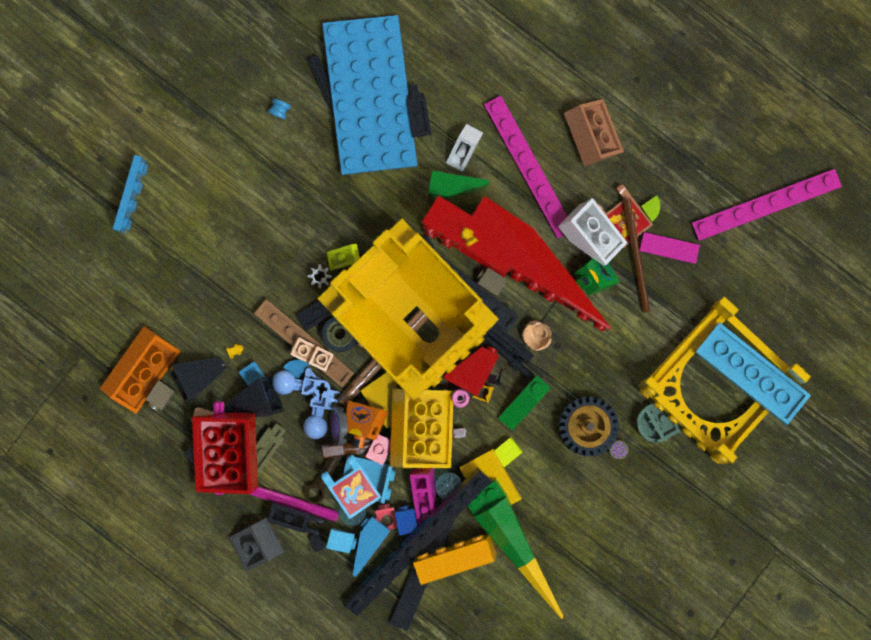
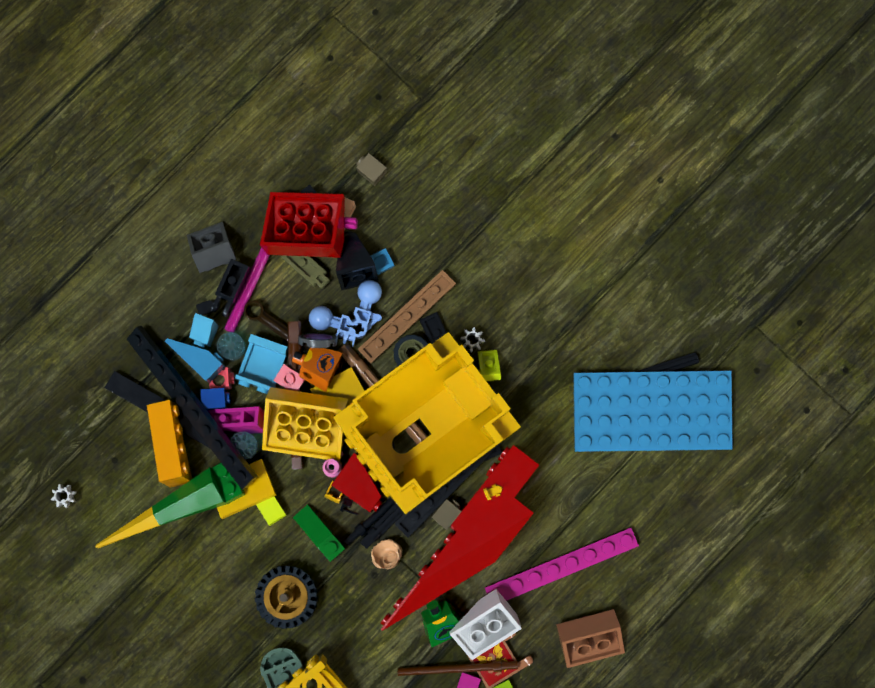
camera: 95 degrees right, 5 degrees down
orange slope [100,326,181,414] -> none
dark azure plate [113,155,148,234] -> none
black slope [169,357,226,405] -> none
yellow piece [226,343,243,359] -> none
dark azure wheel [267,98,291,120] -> none
dark azure tile [283,360,310,379] -> none
light nougat slope [289,337,334,372] -> none
flag [321,455,382,519] -> none
black hinge [407,84,432,138] -> none
green slope [428,171,489,202] -> none
white slope [446,124,483,172] -> none
tile [609,440,629,460] -> none

